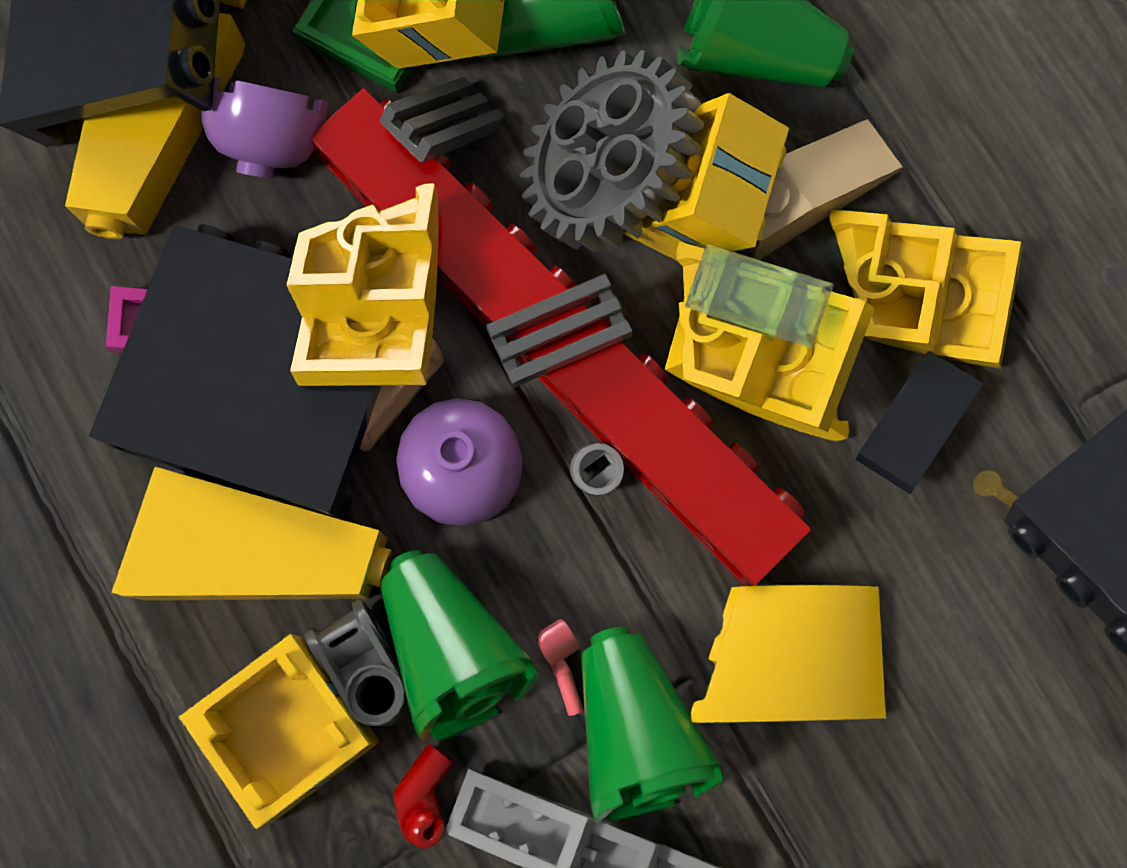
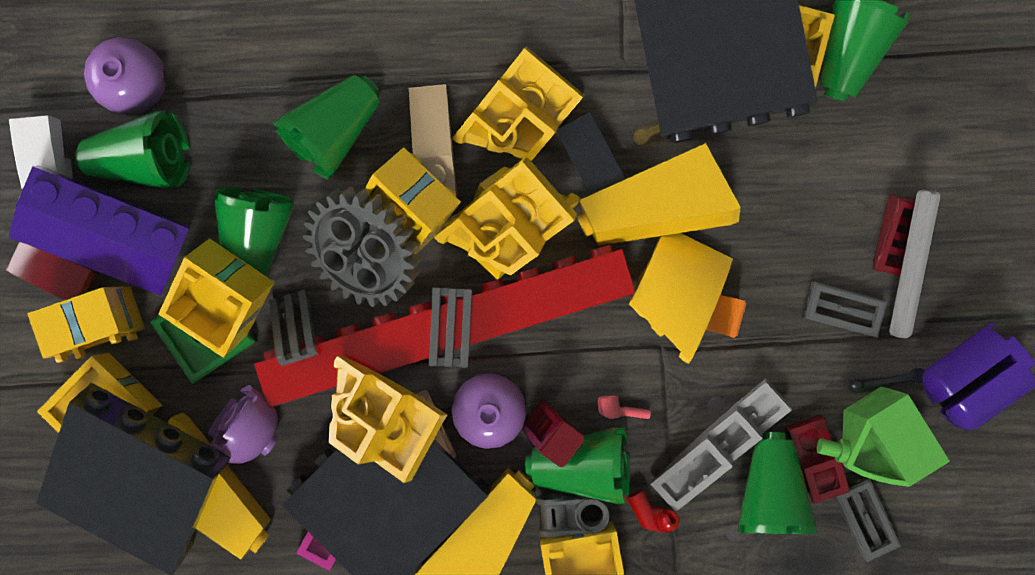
camera: 70 degrees left, 10 degrees up
light grey hinge [570,443,624,495] -> none
green cone [581,627,726,822] -> none
clear light blue tile [685,244,834,349] -> none
none -> dark red slope [521,399,585,467]
none -> yellow slope [577,143,741,246]
none -> orange slope [706,295,746,338]

